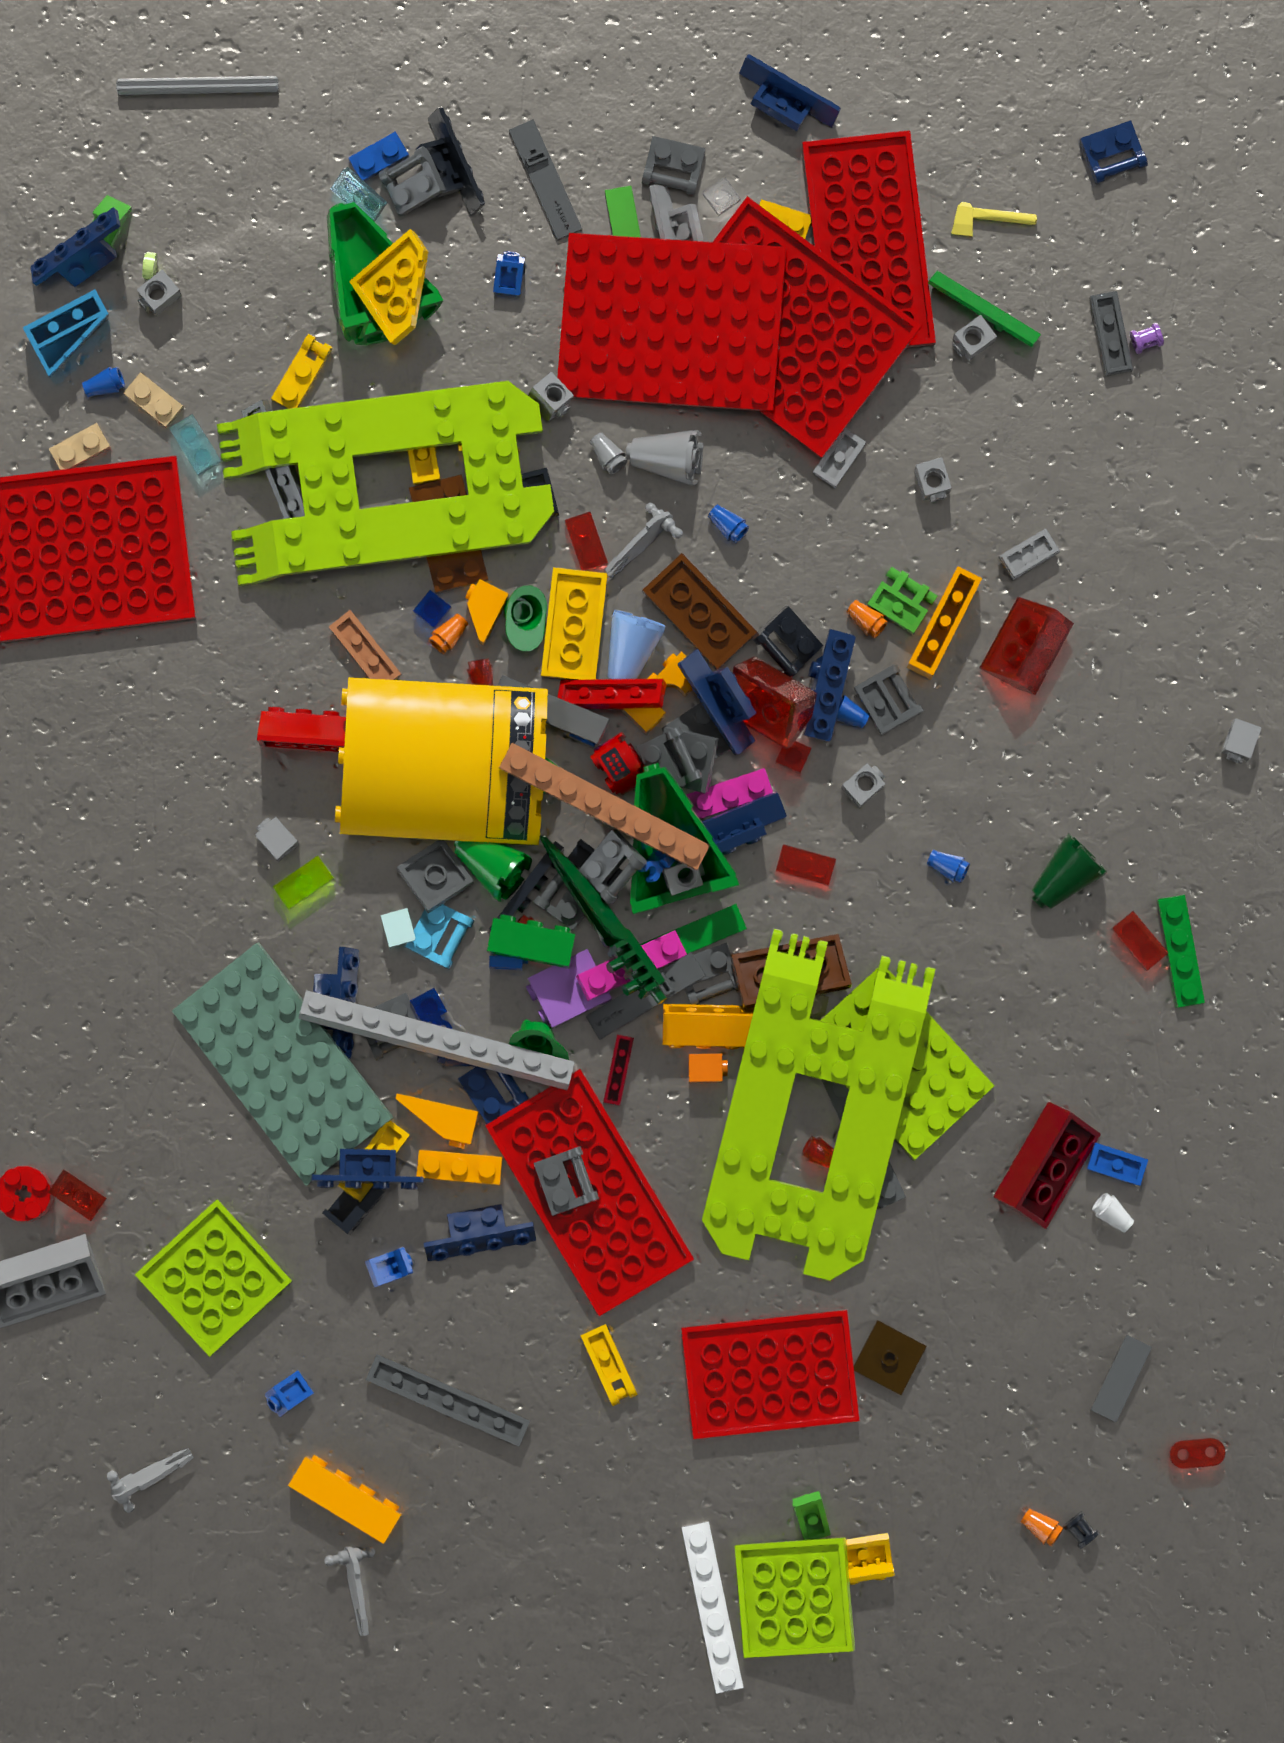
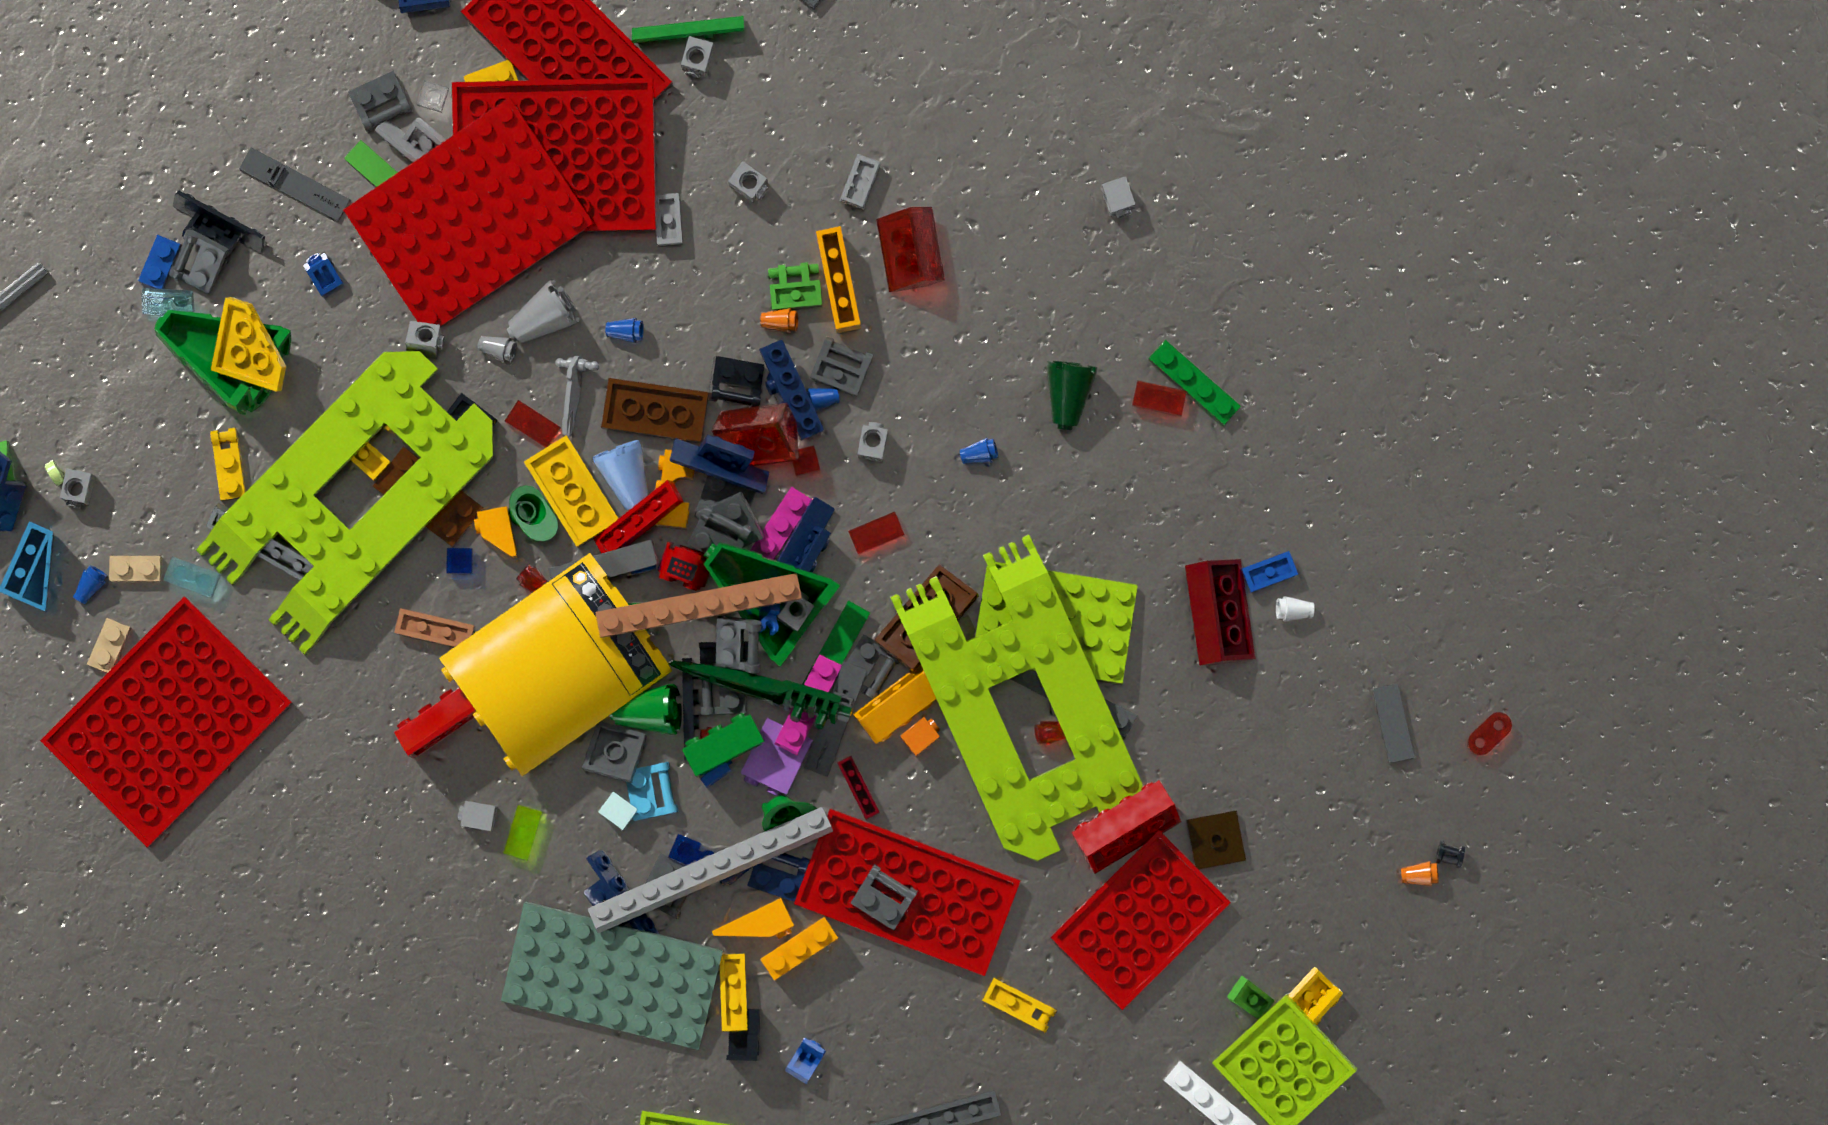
camera: 30 degrees left, 0 degrees up
dark blue bracket [311,1149,424,1190] -> none
dark blue bracket [424,1204,536,1261] -> none
orange cone [429,614,468,654] -> none
none -> red slope [1072,780,1182,874]

